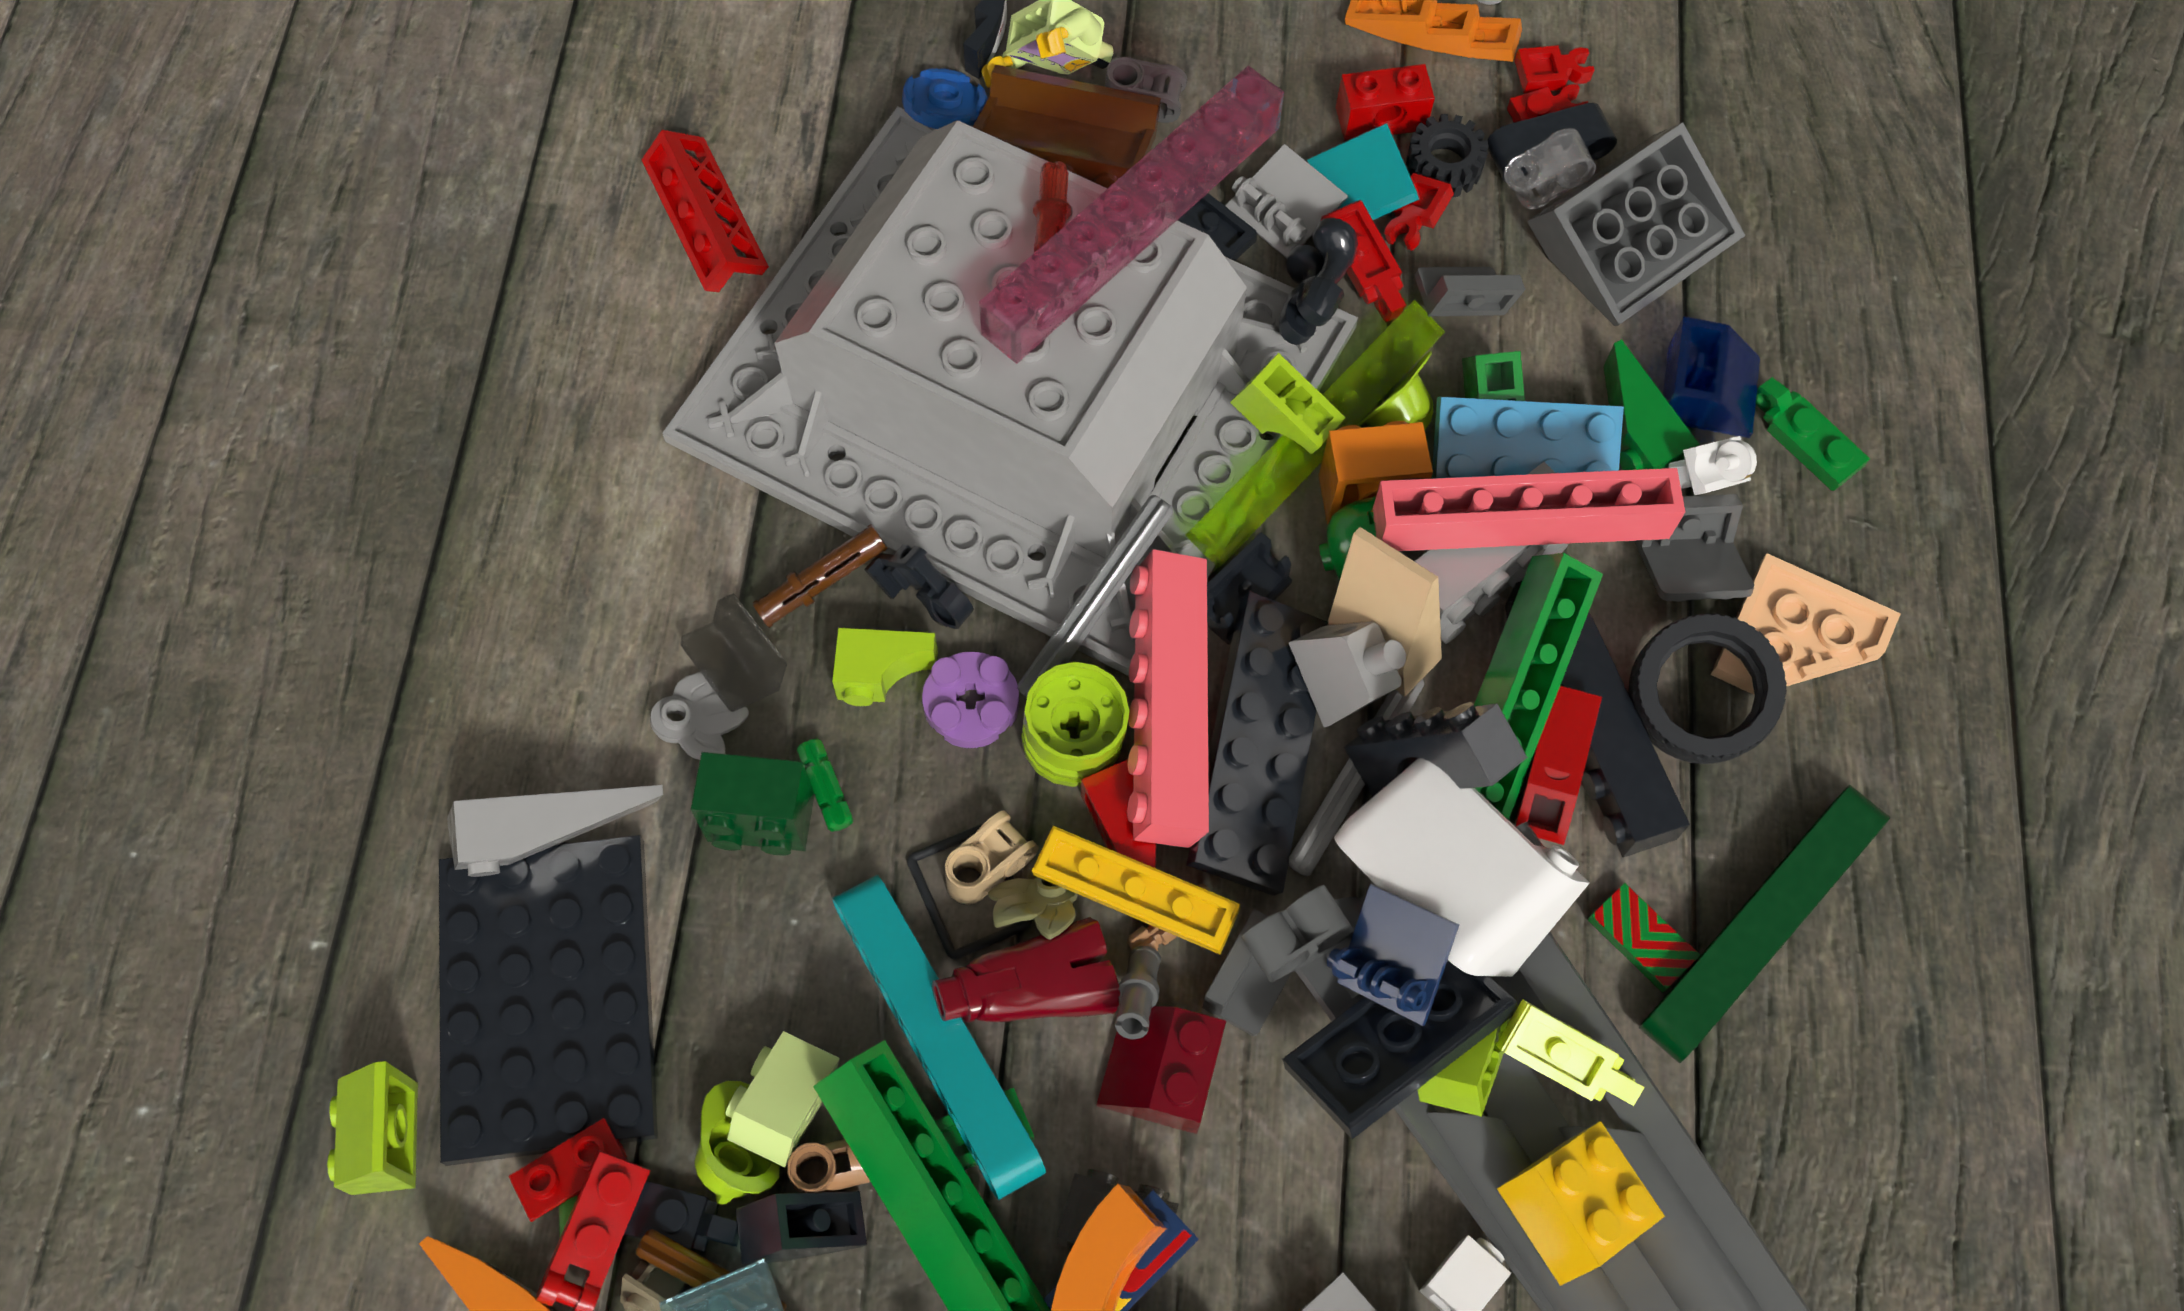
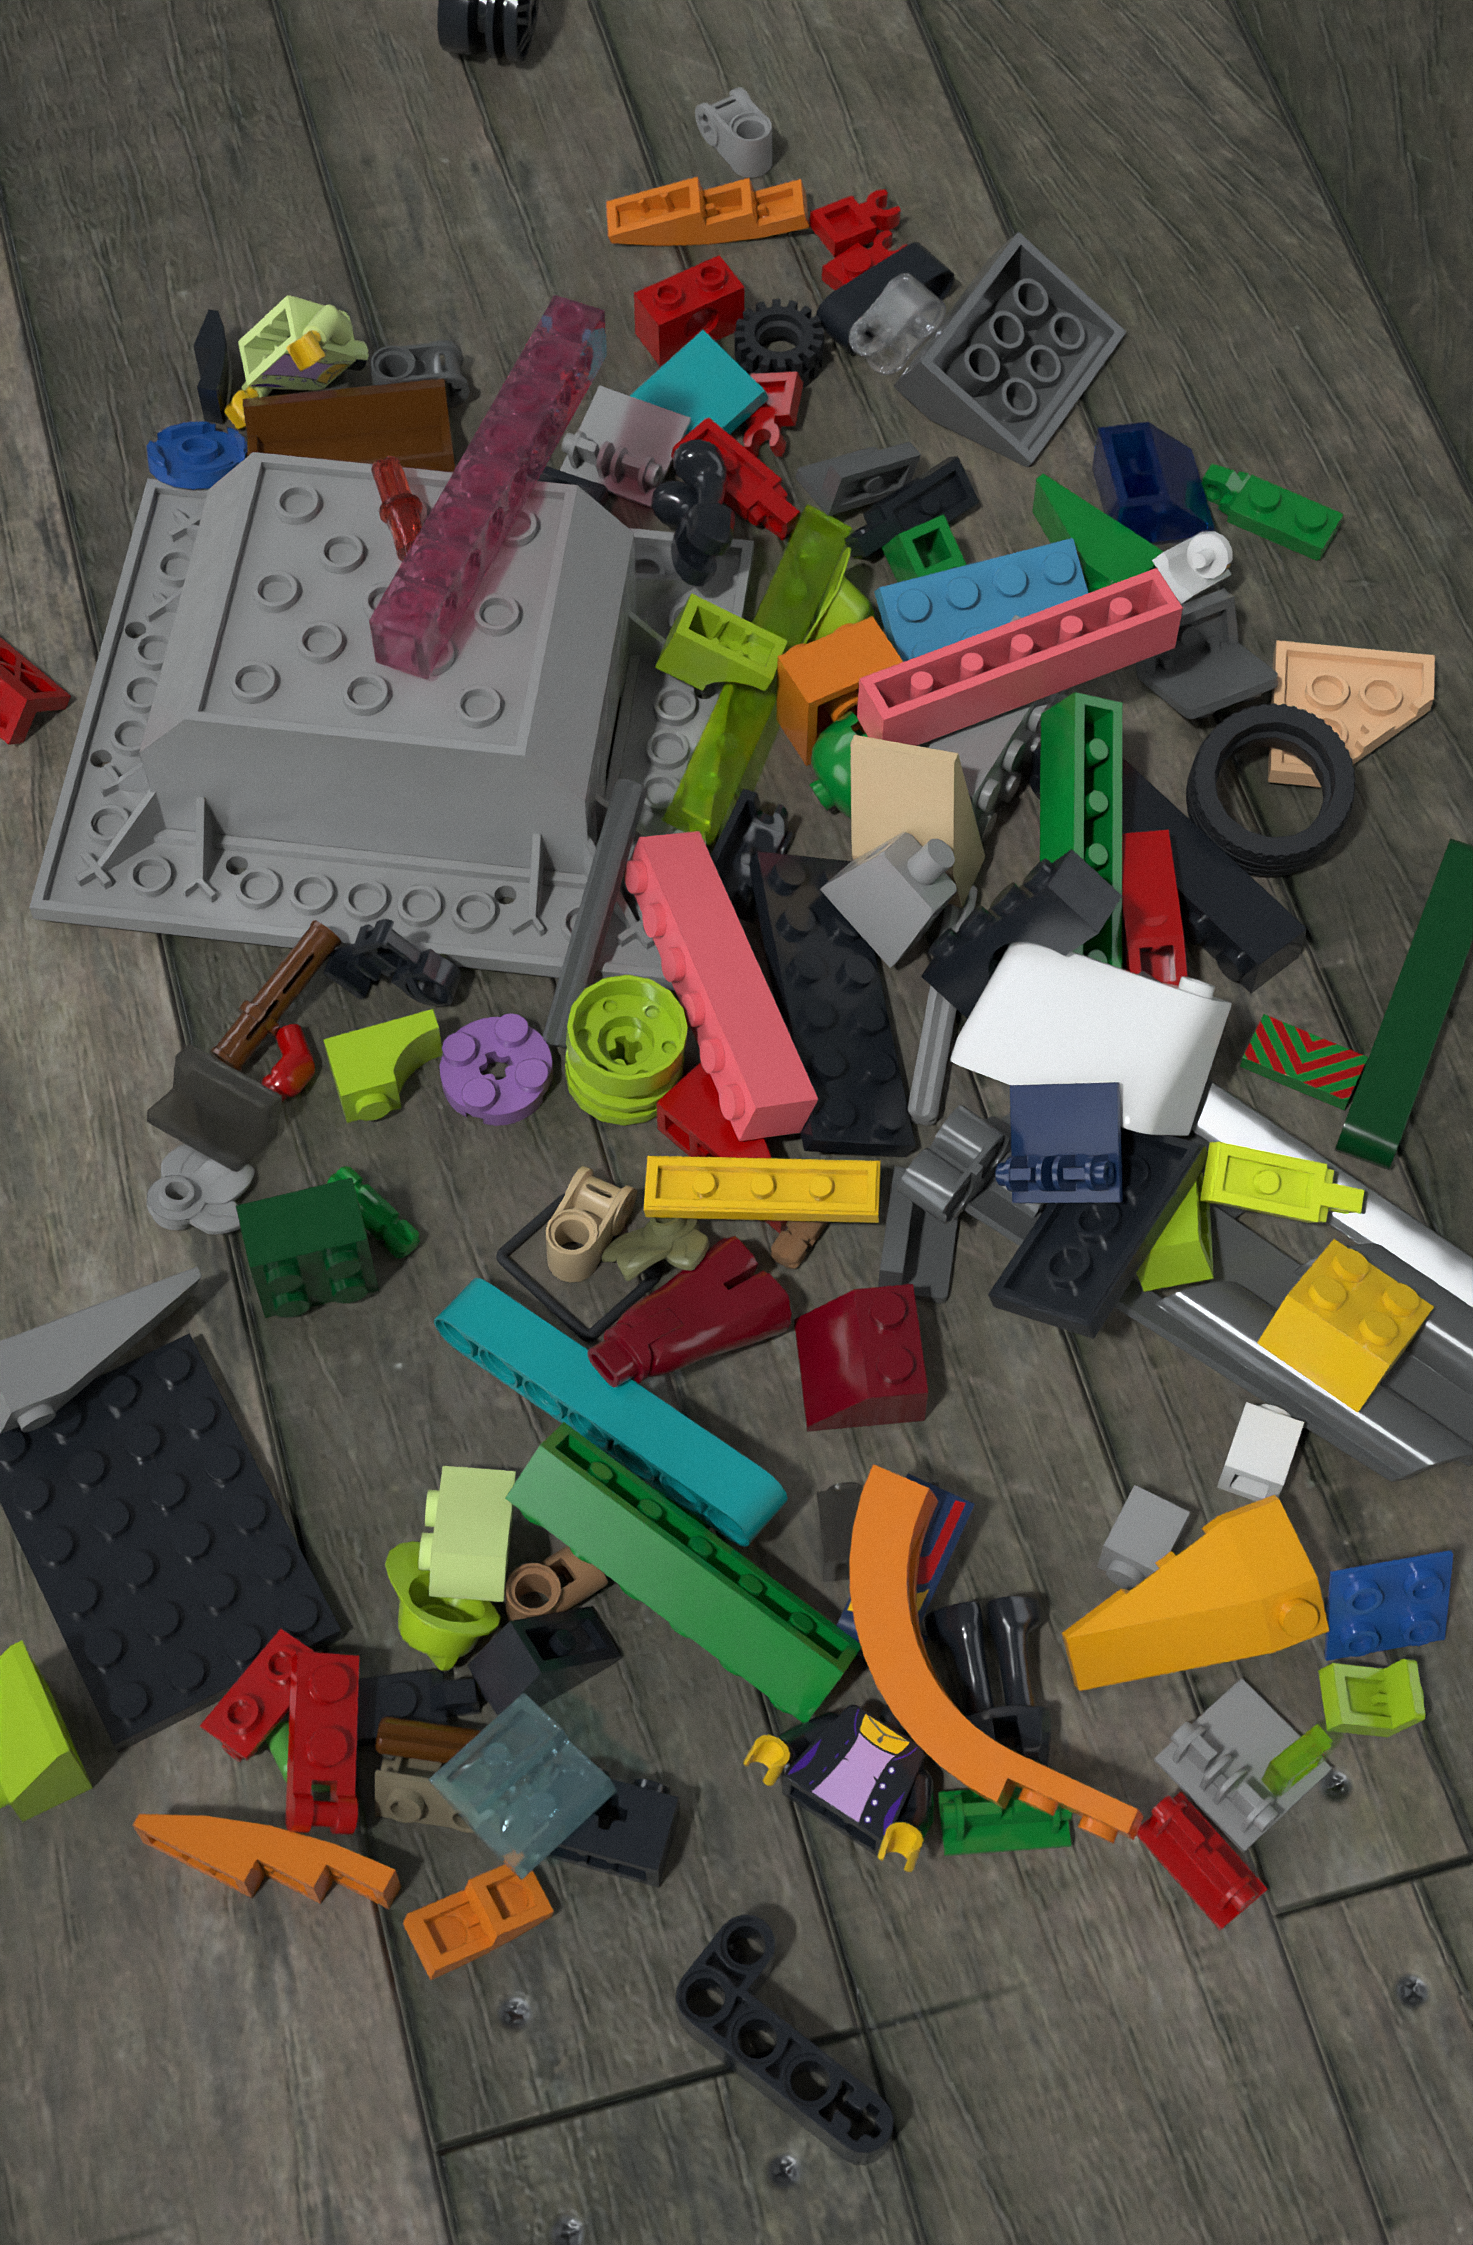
camera: 20 degrees left, 5 degrees down
dark grey pin [1115,946,1161,1039] -> none
none -> red arm [262,1024,315,1103]
none -> black hinge [843,456,979,558]

